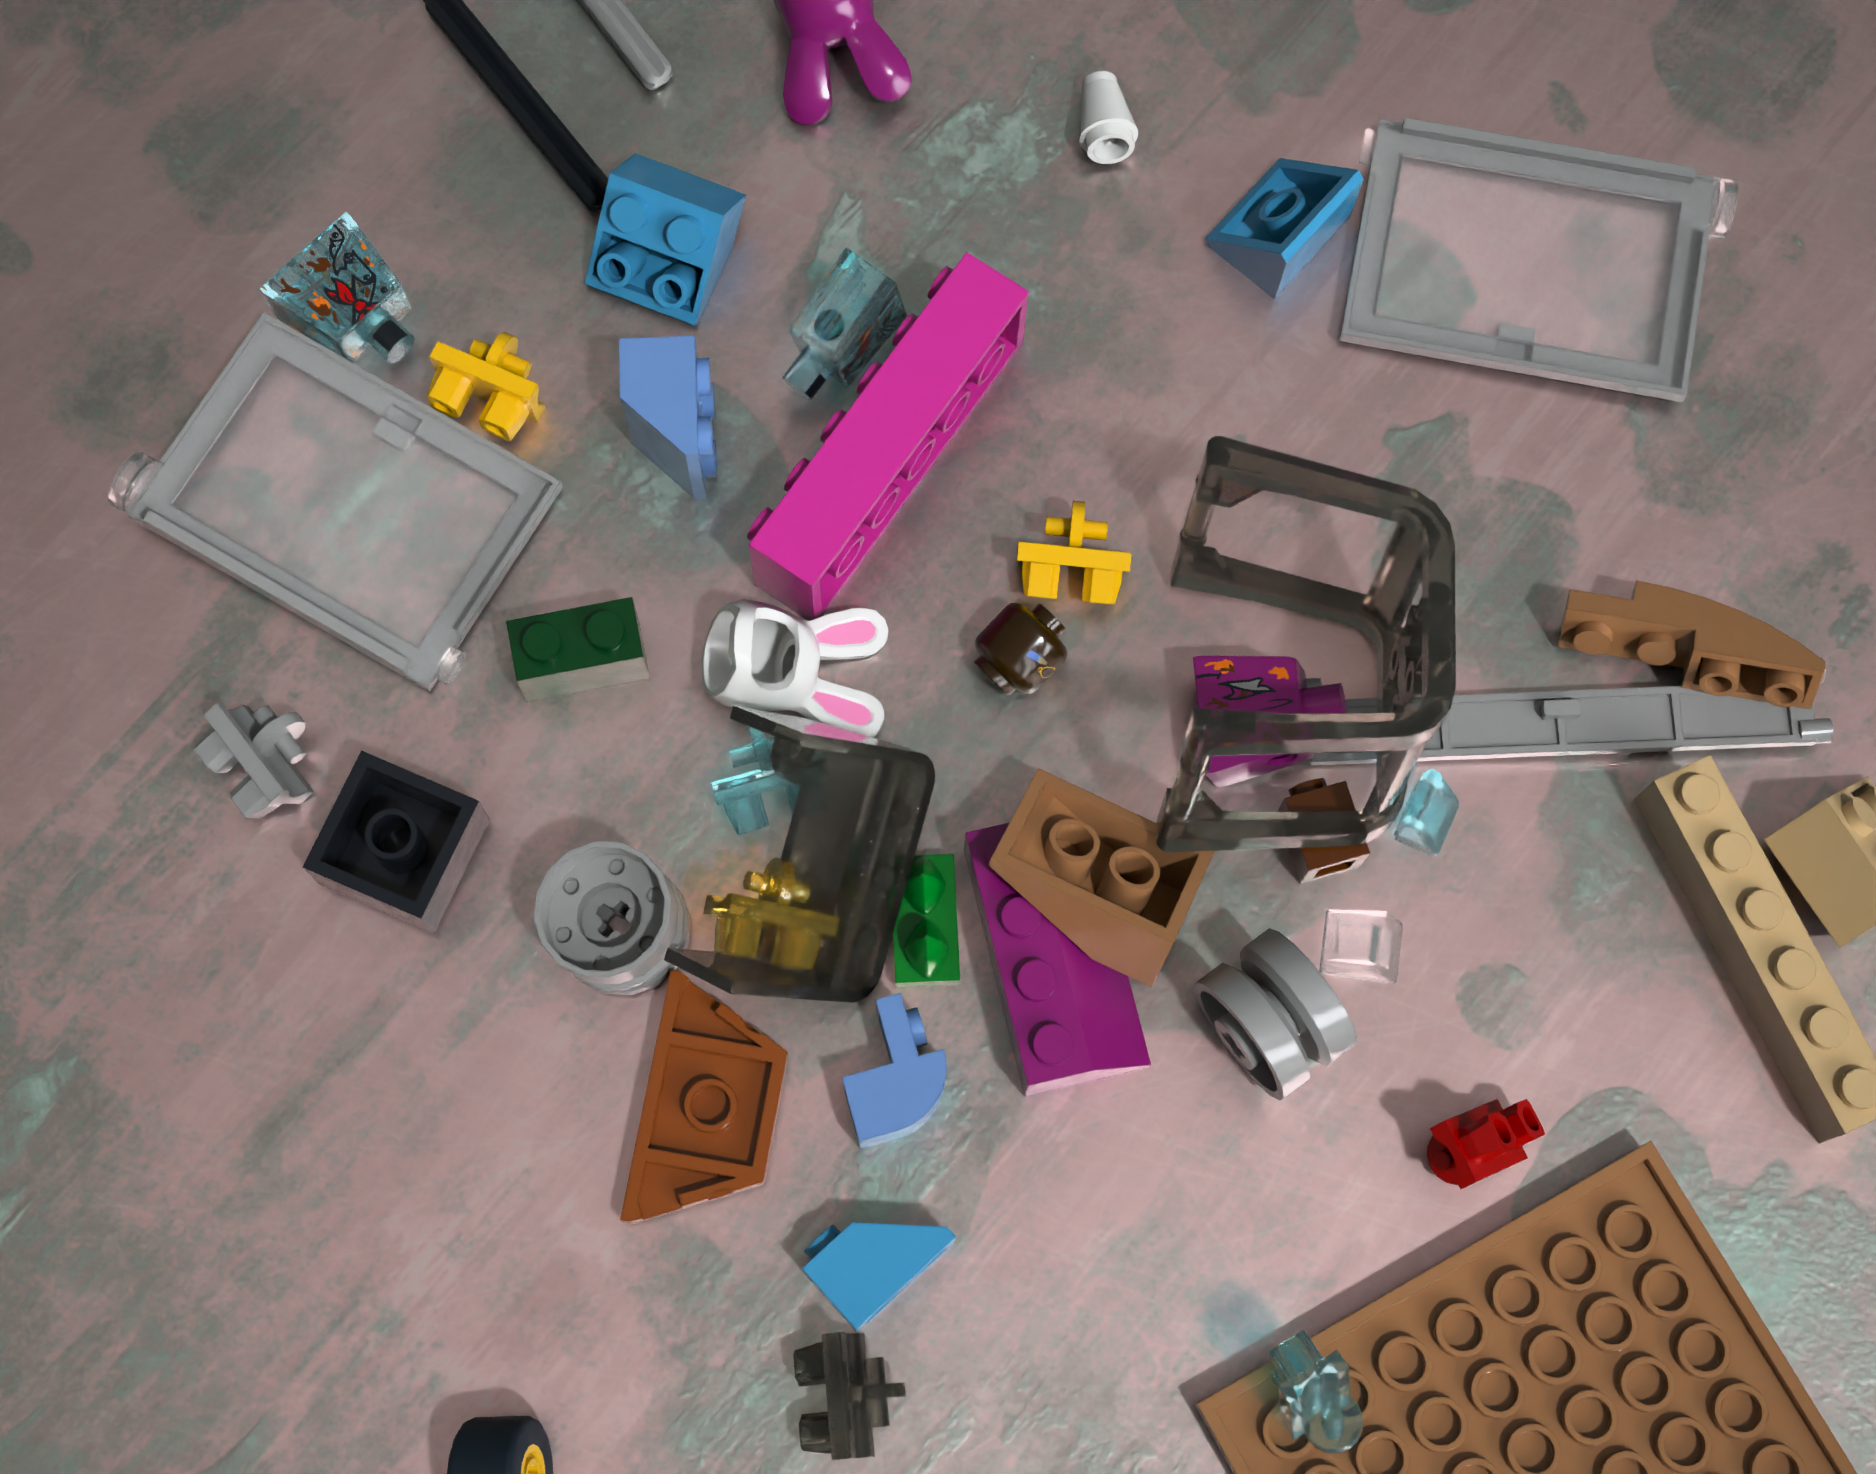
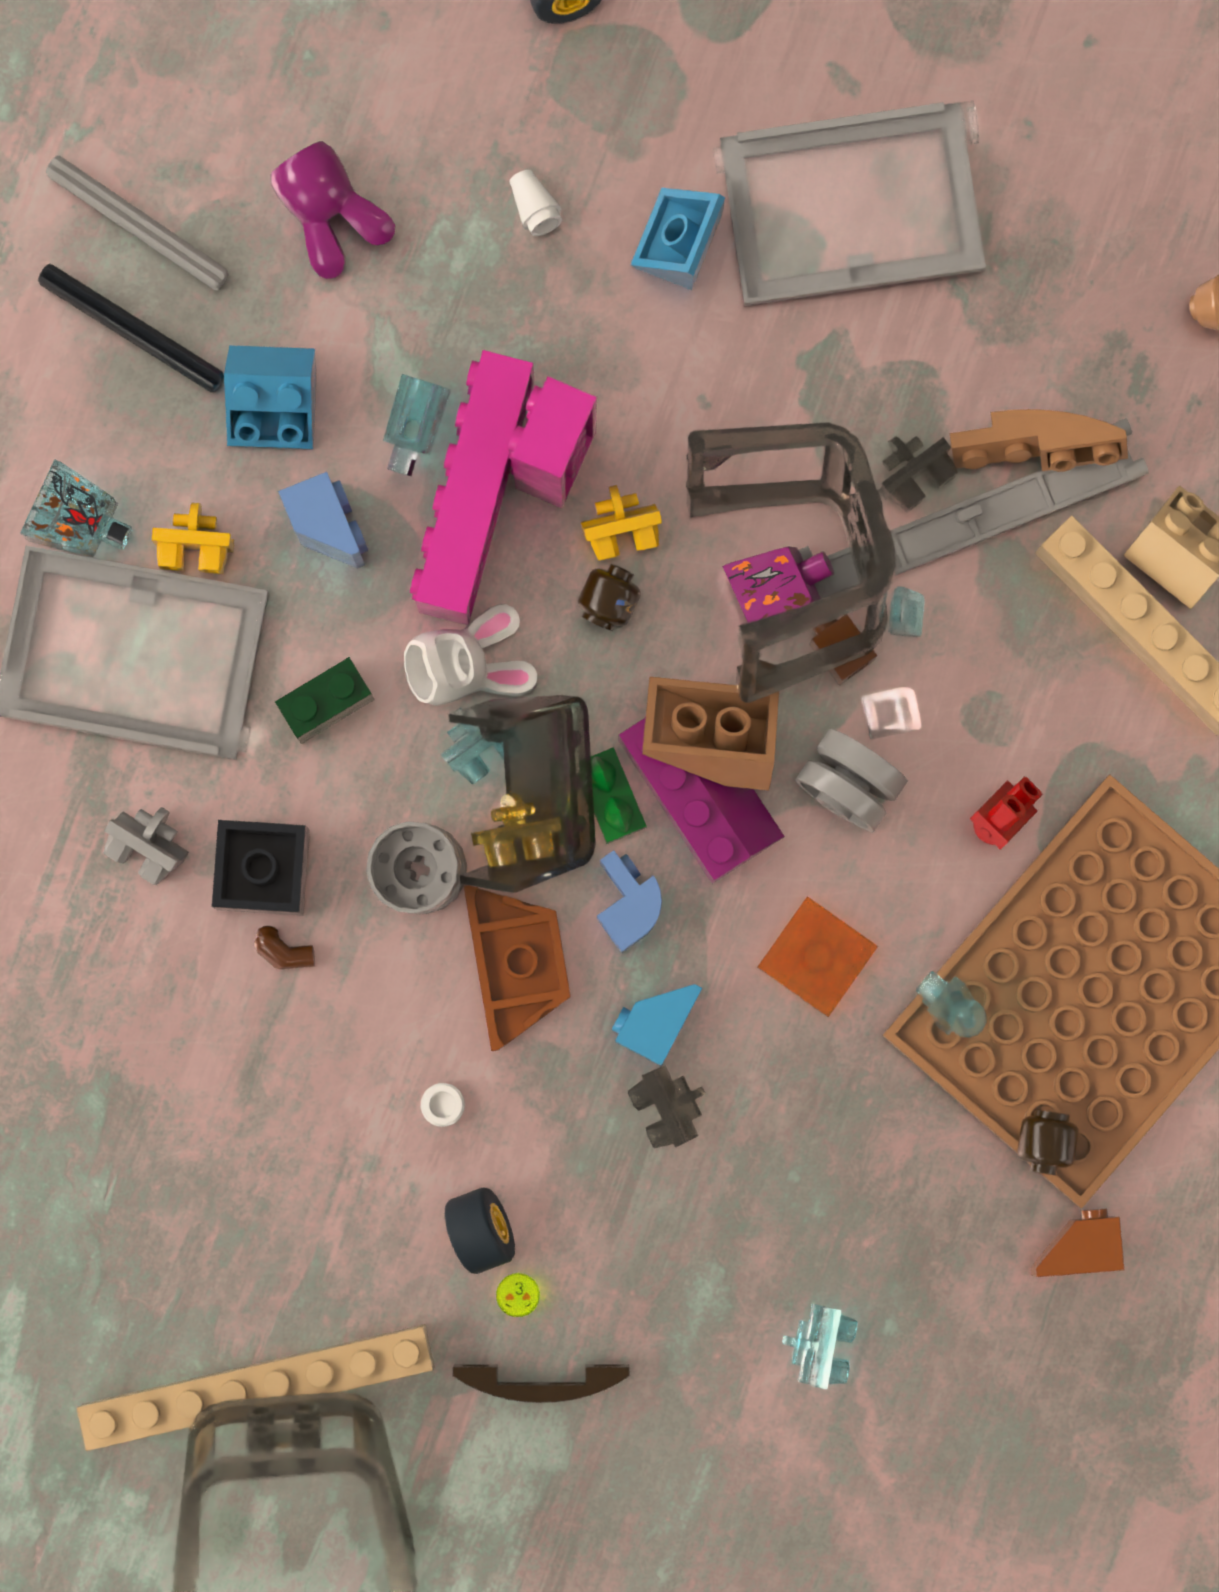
camera: 20 degrees left, 10 degrees up
none -> reddish brown arm [254,926,315,970]
none -> white tile [421,1083,465,1127]
none -> dark pink brick [508,376,597,509]
none -> clear orange plate [757,896,878,1018]
none -> clear smoke hips [878,436,958,513]

